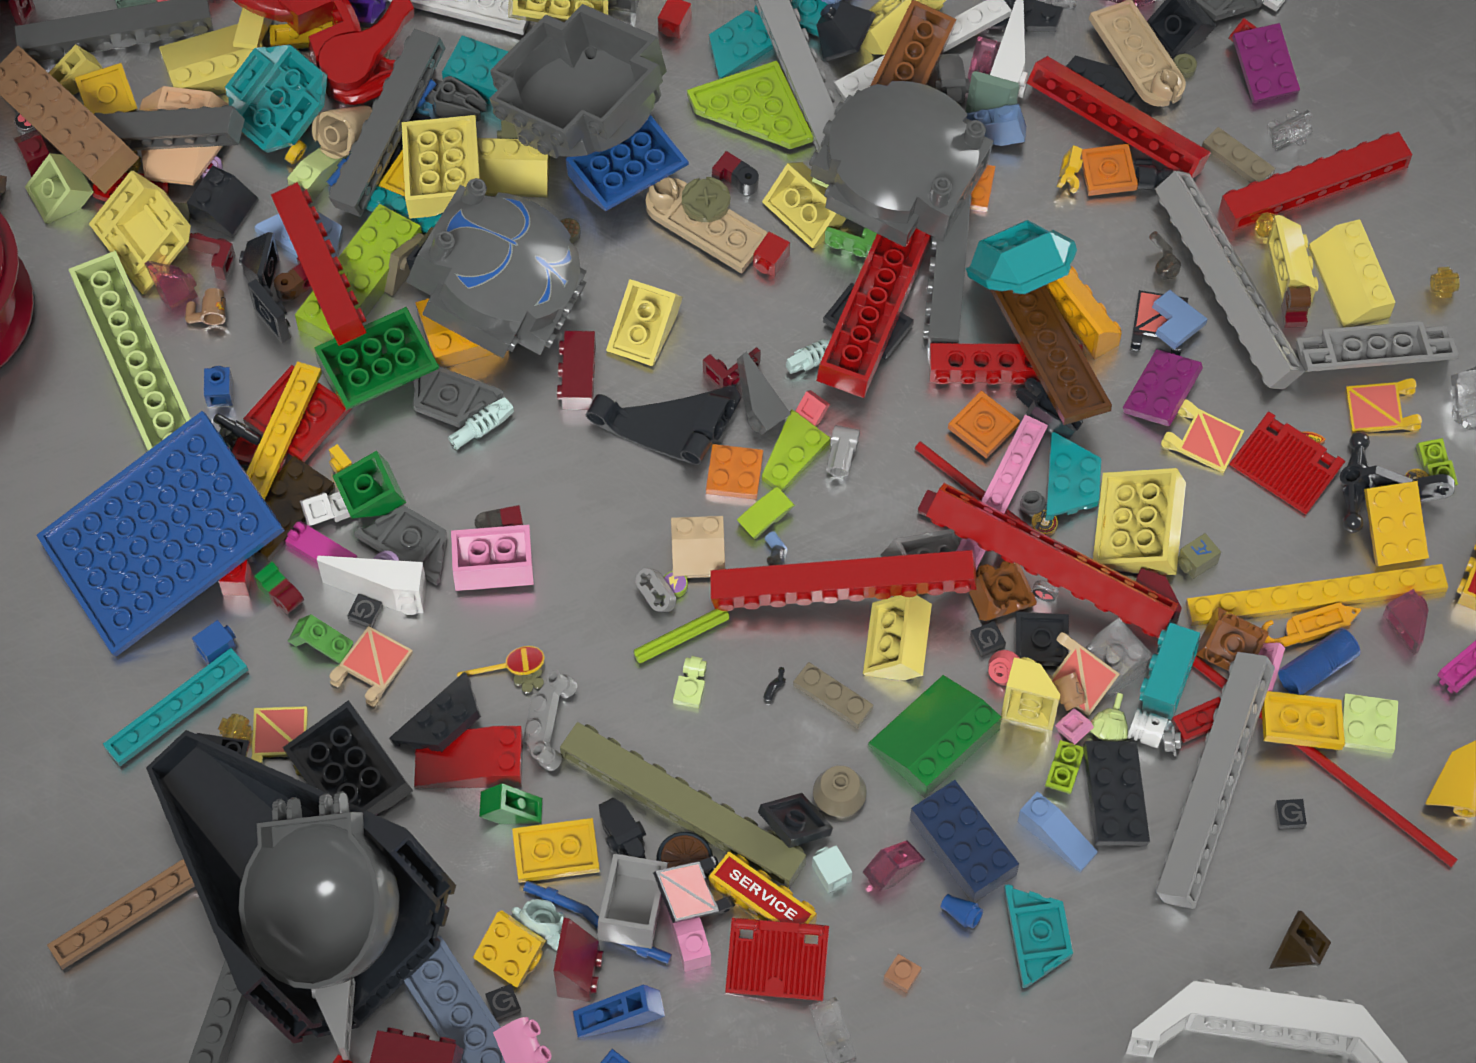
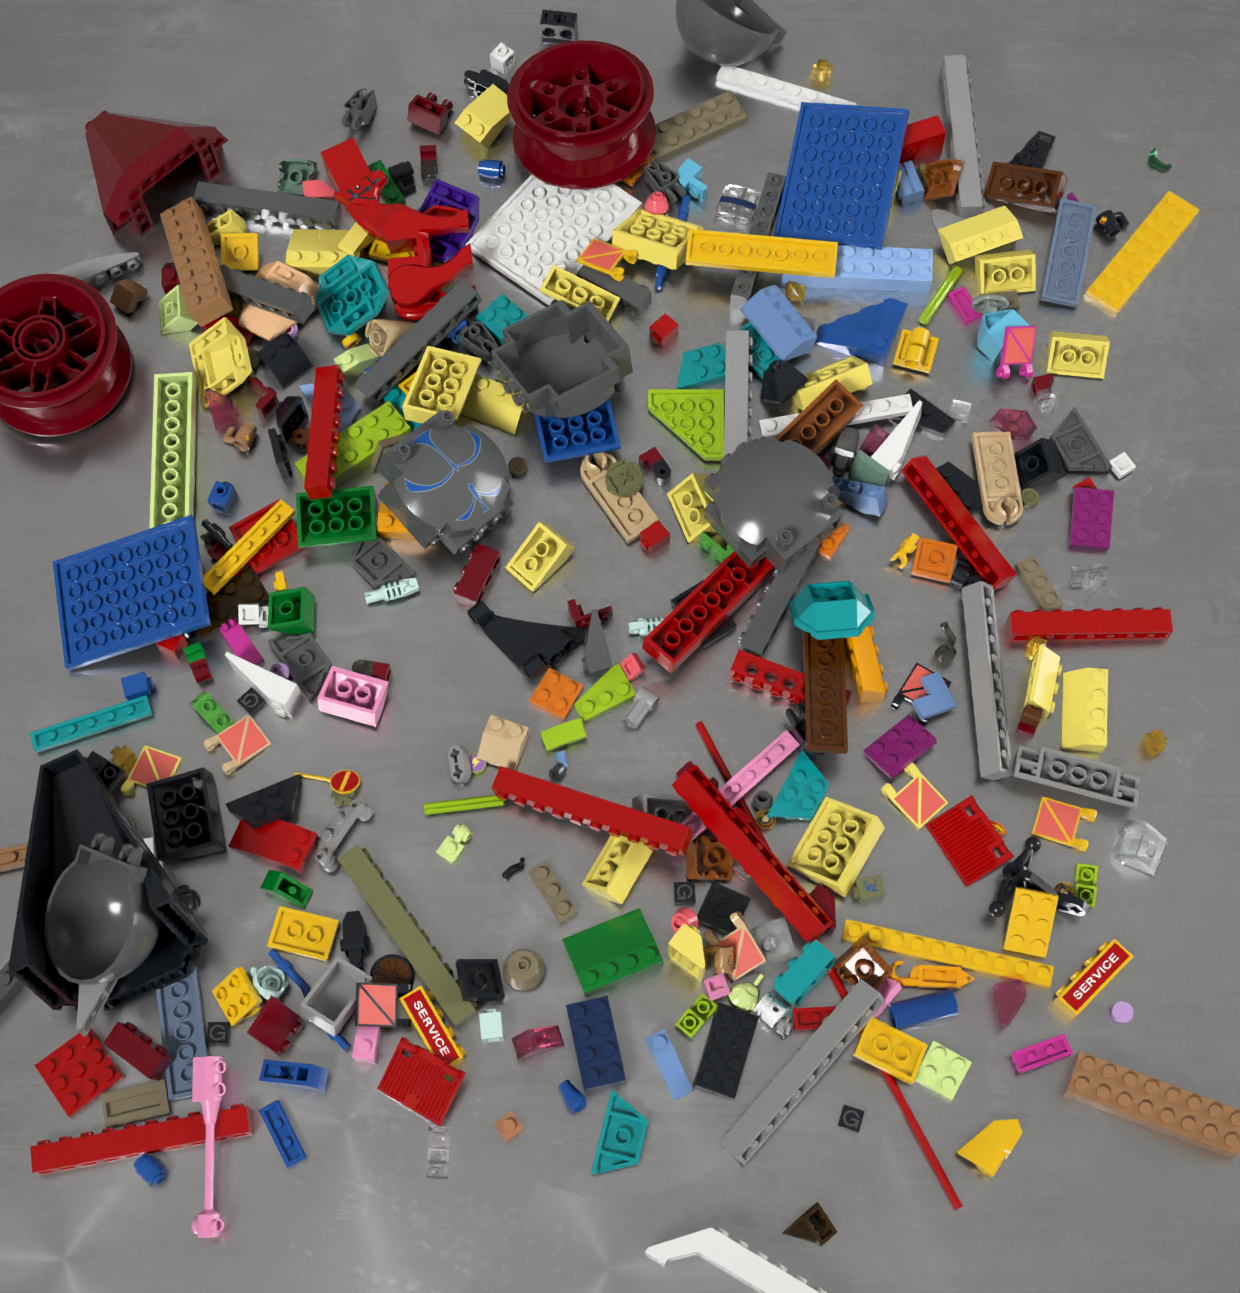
camera: 25 degrees right, 5 degrees up
orange plate [948,391,1020,459] -> none

